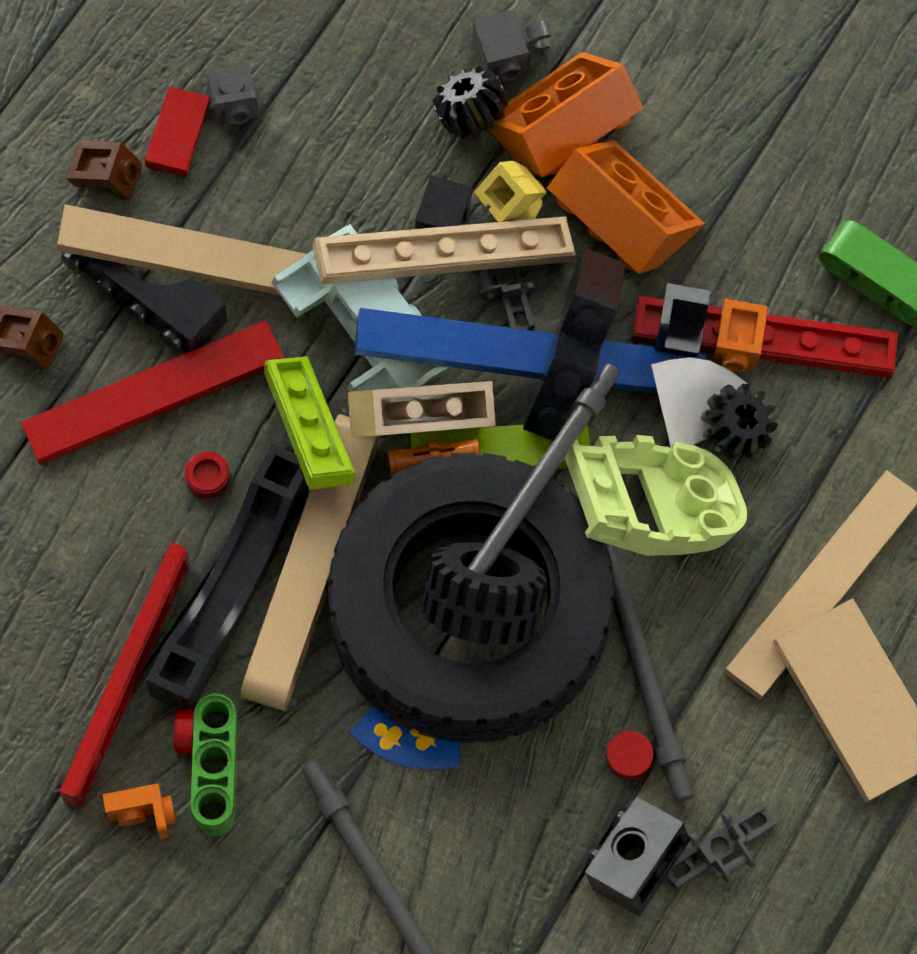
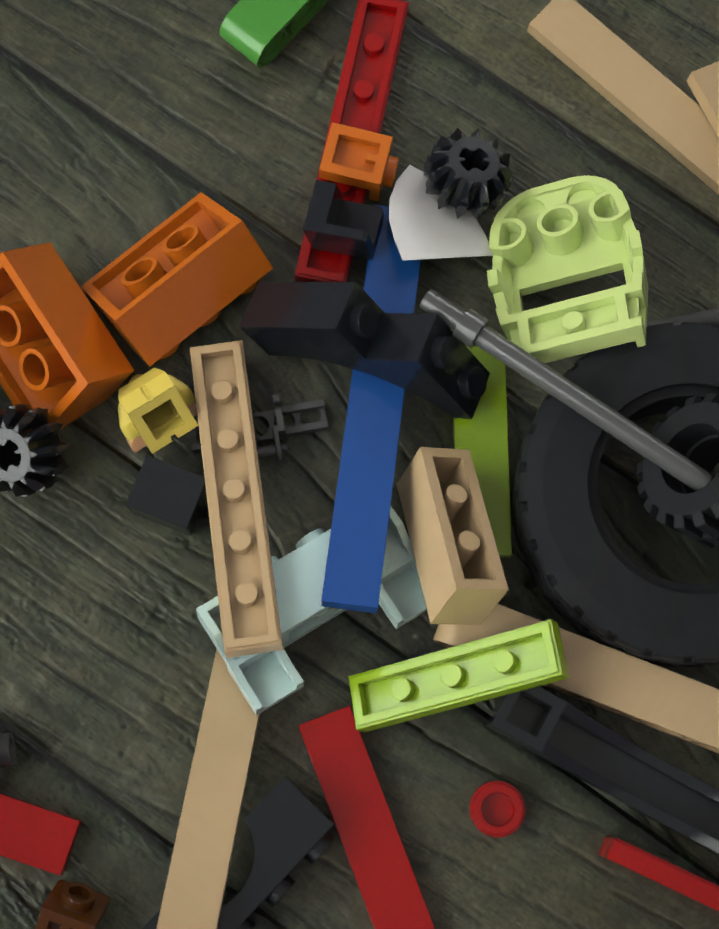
camera: 85 degrees left, 10 degrees up
orange pin [388,438,480,475] -> none

